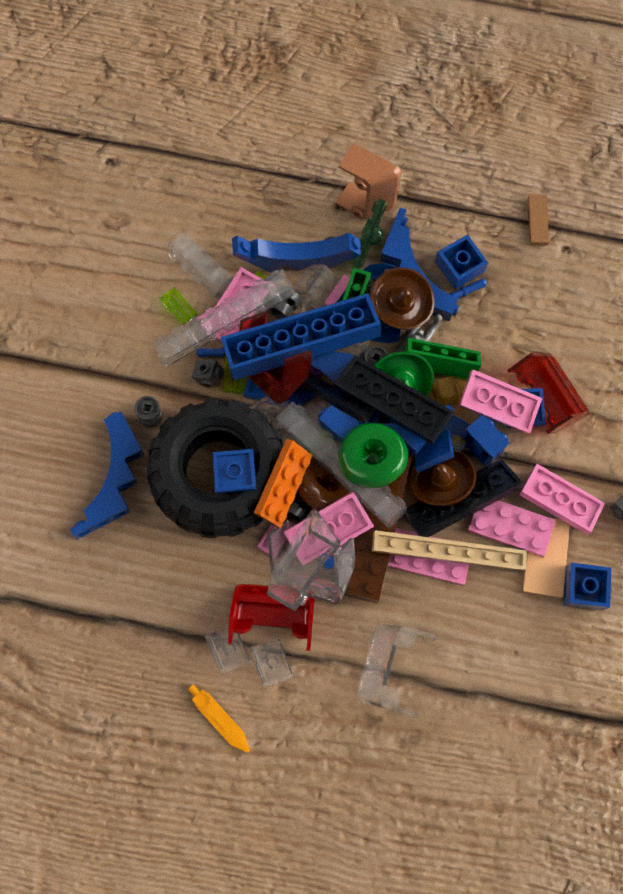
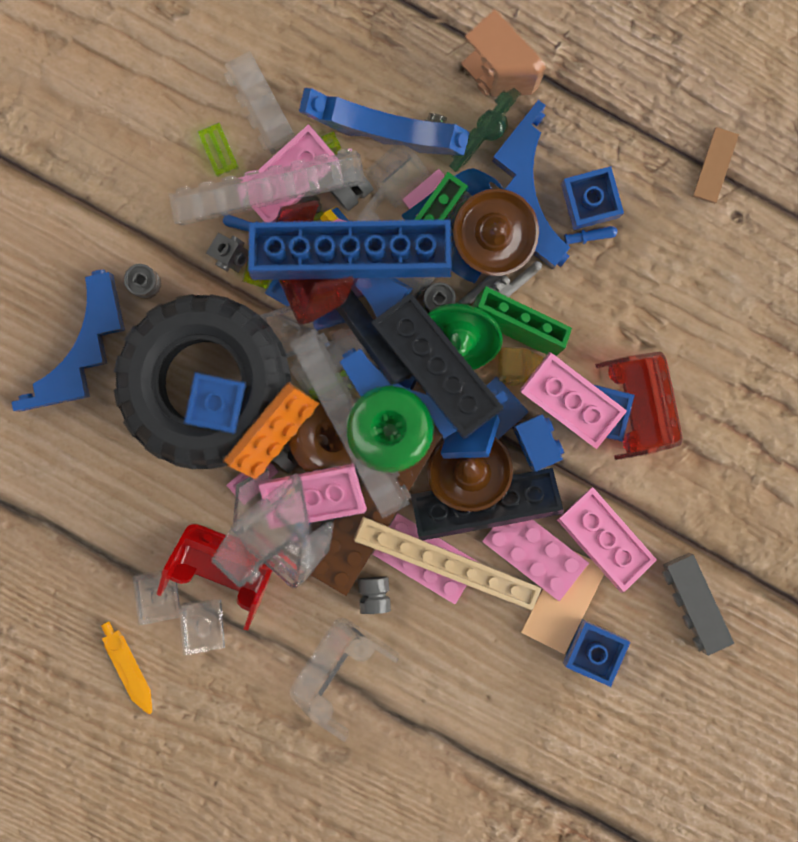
camera: 25 degrees right, 15 degrees up
clear tile [451,435,467,452] -> none
none -> dark grey wheel [358,576,391,614]

